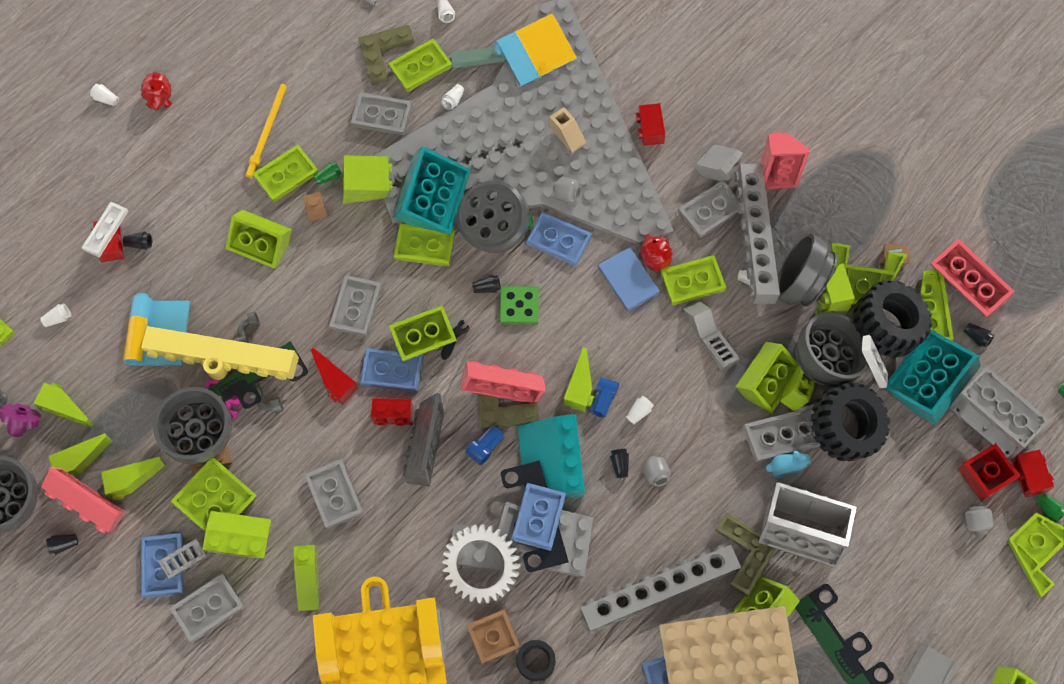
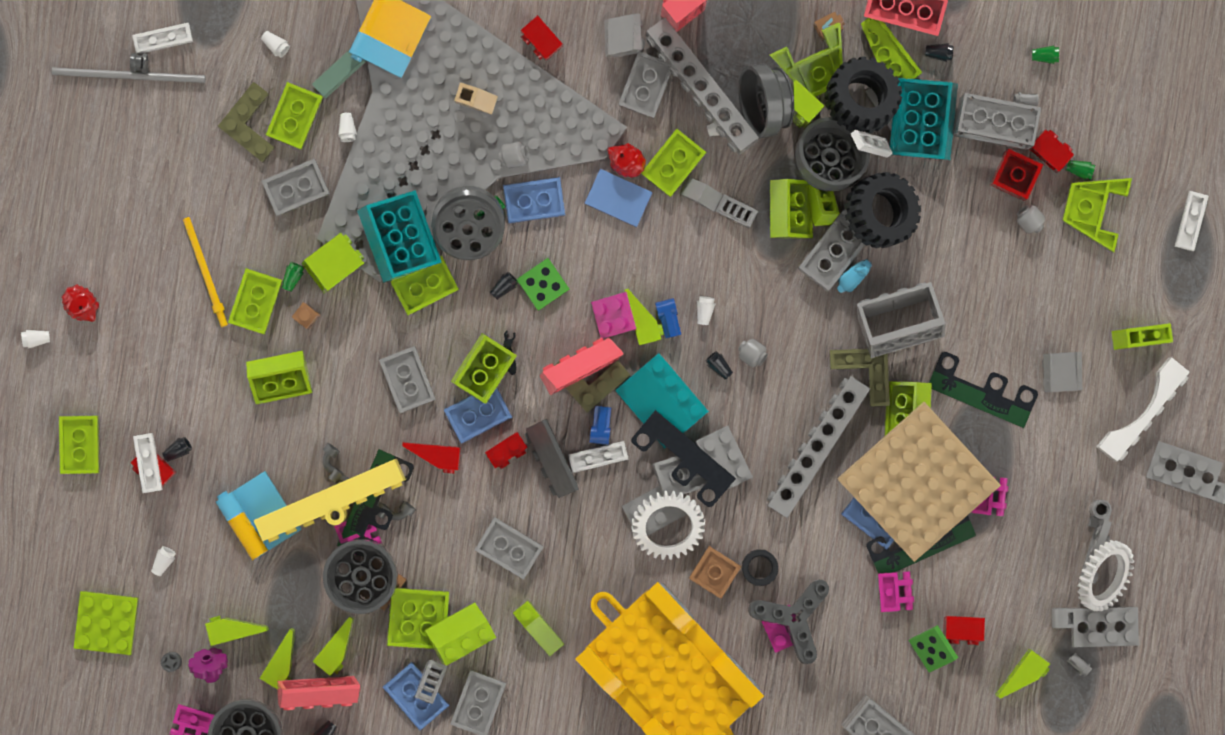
camera: 40 degrees left, 20 degrees up
medium blue tile [512,483,566,551] -> none
none -> lime plate [59,416,100,474]
none -> white tile [568,441,628,473]
none -> dark pink plate [591,292,636,339]

